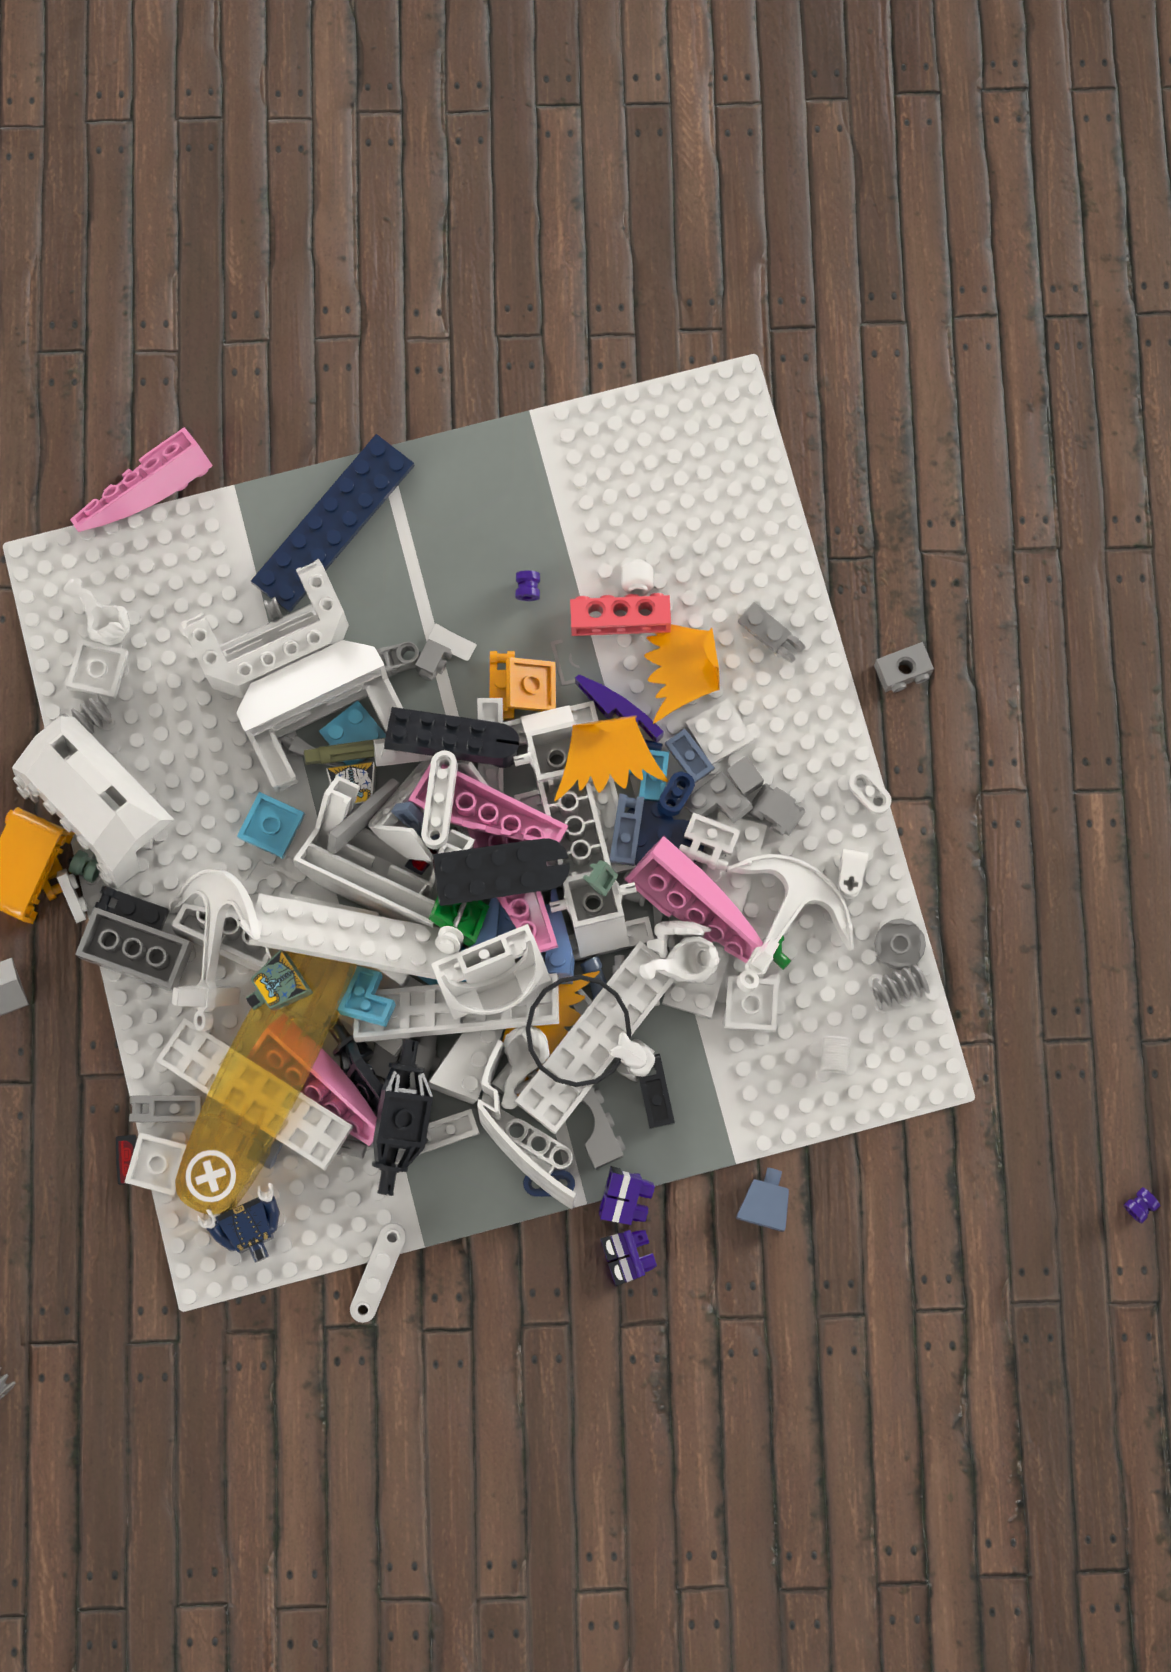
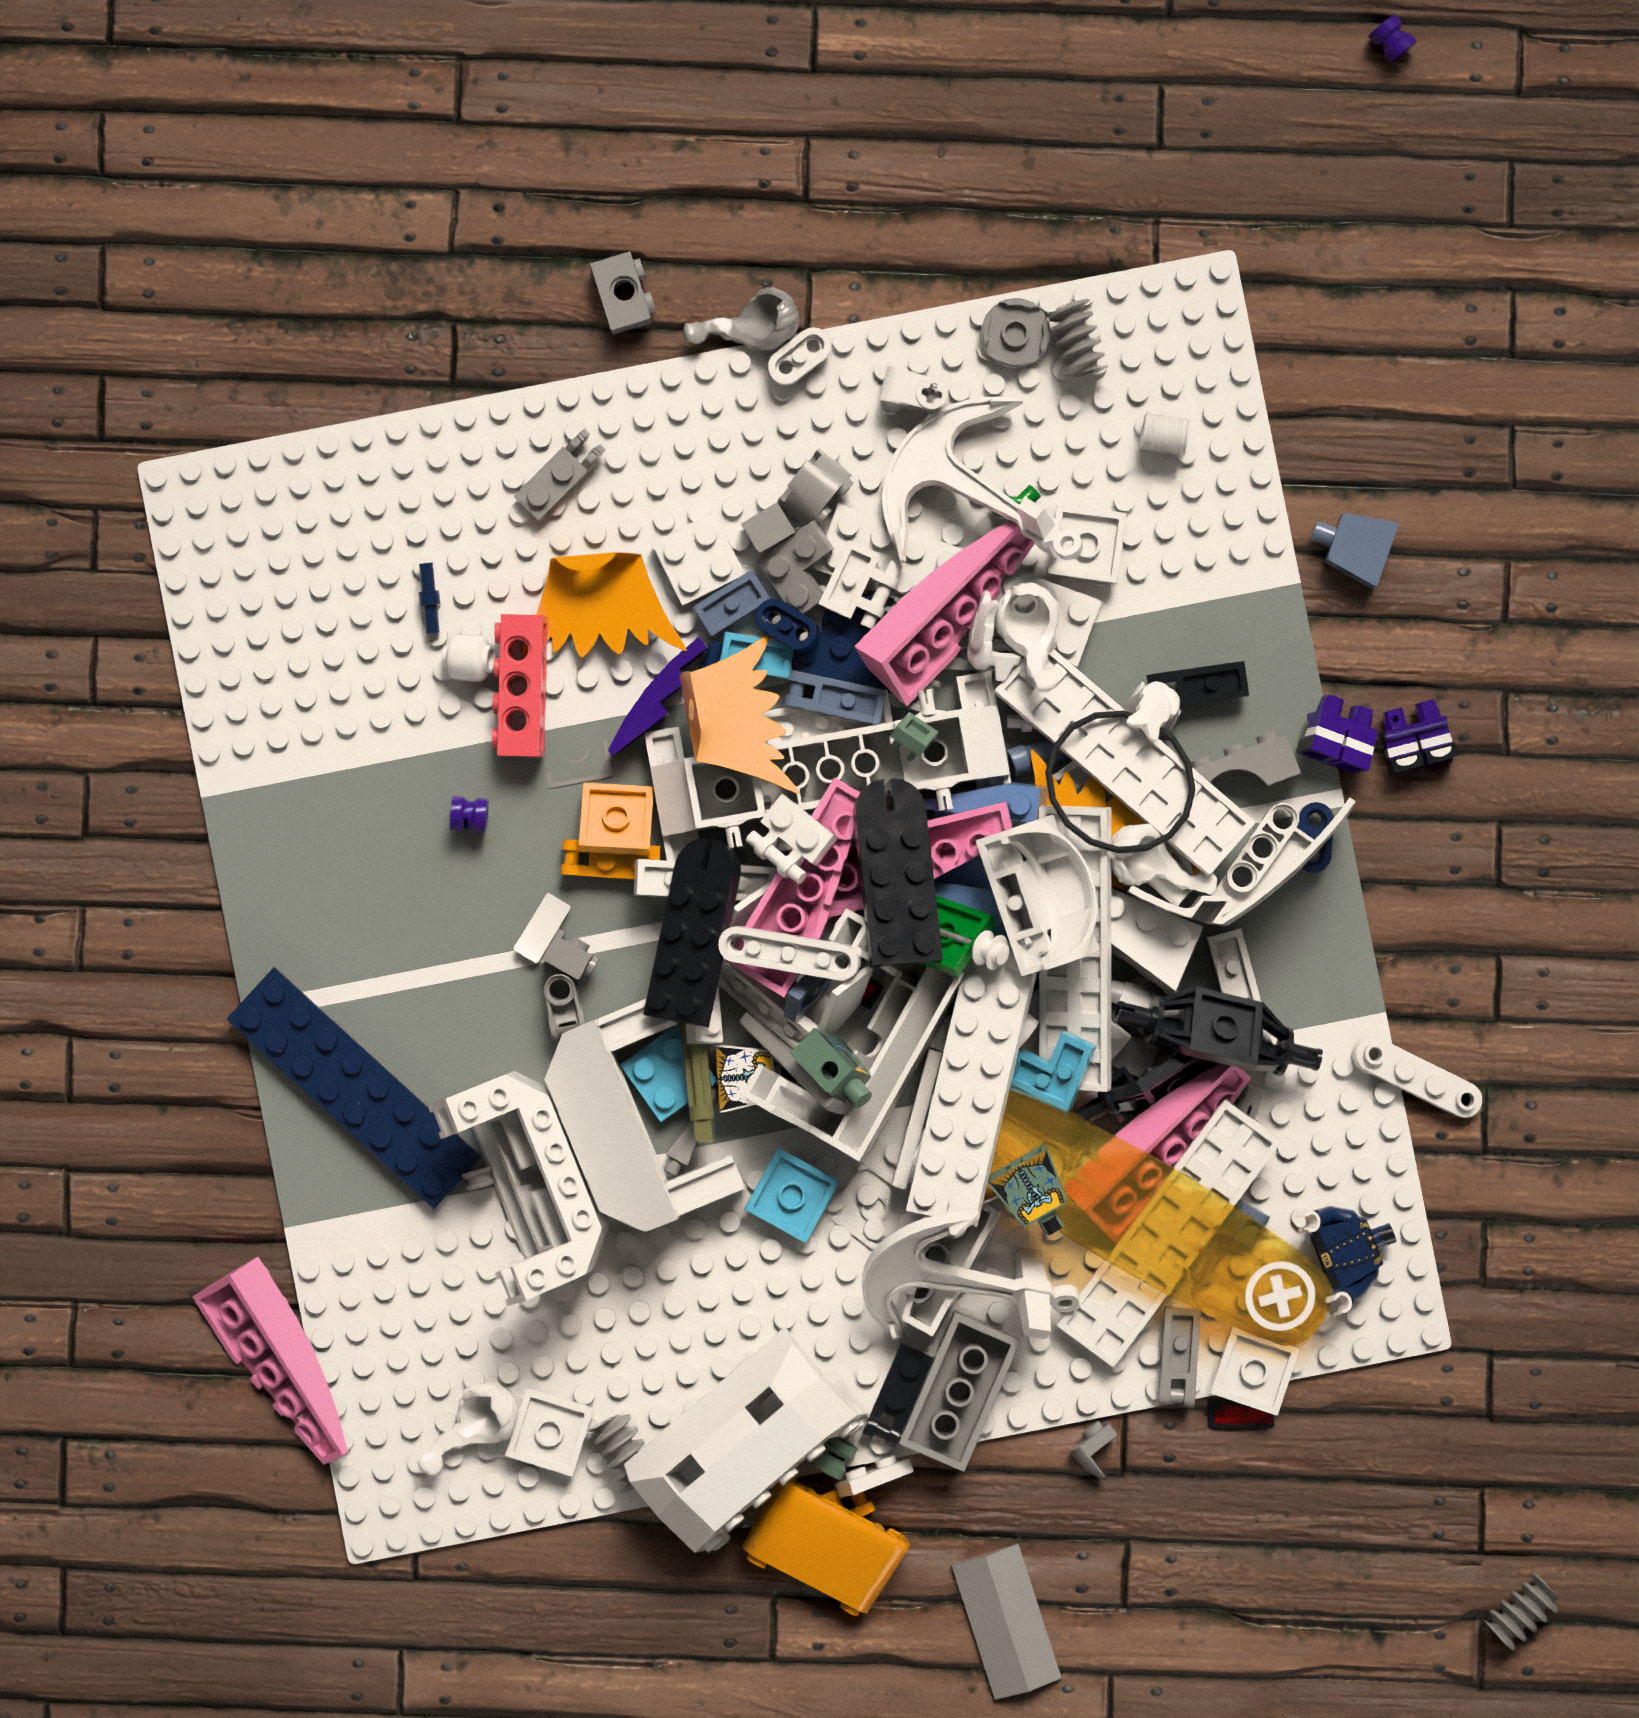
camera: 90 degrees left, 10 degrees up
none -> dark blue bar [418,562,440,634]
none -> light grey hair [683,287,800,351]
none -> white plate [746,794,838,884]
none -> sand green torso [790,1028,872,1108]
none -> light grey plate [1070,1420,1118,1479]

